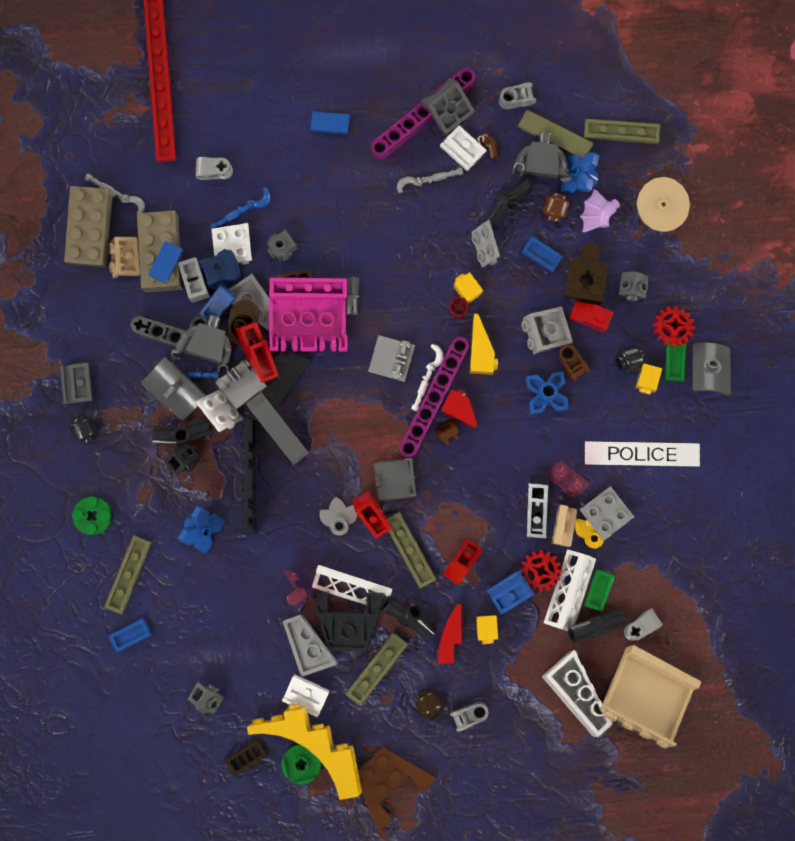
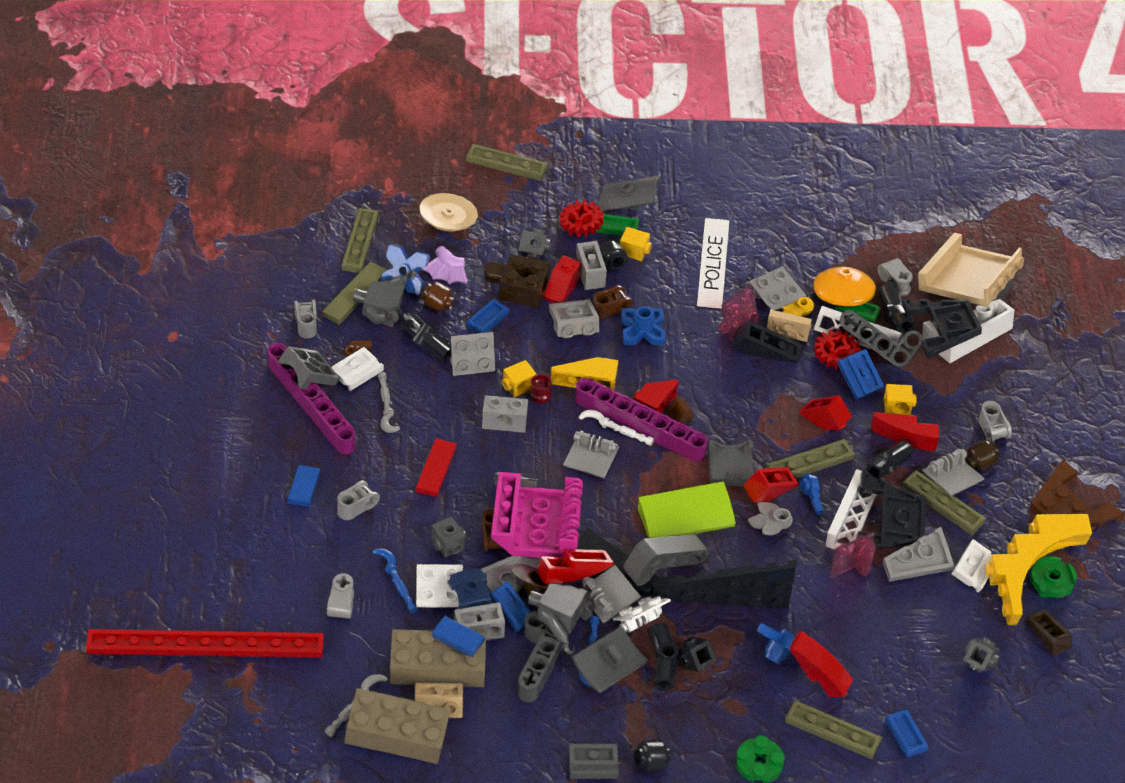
camera: 90 degrees left, 35 degrees down
none -> light grey piece [337,480,380,520]
none -> red tile [416,439,457,497]
none -> olive tile [466,144,548,181]
none -> light grey brick [482,395,528,433]
none -> light grey brick [576,241,607,290]
none -> lime slope [638,481,736,538]
none -> red slope [789,631,853,697]
none -> blue plate [800,474,824,515]
none -> light orange dish [813,267,876,306]
none -> dark grey beam [840,311,923,368]
none -> black wing [902,298,982,358]
none -> light grey hinge [922,449,984,496]

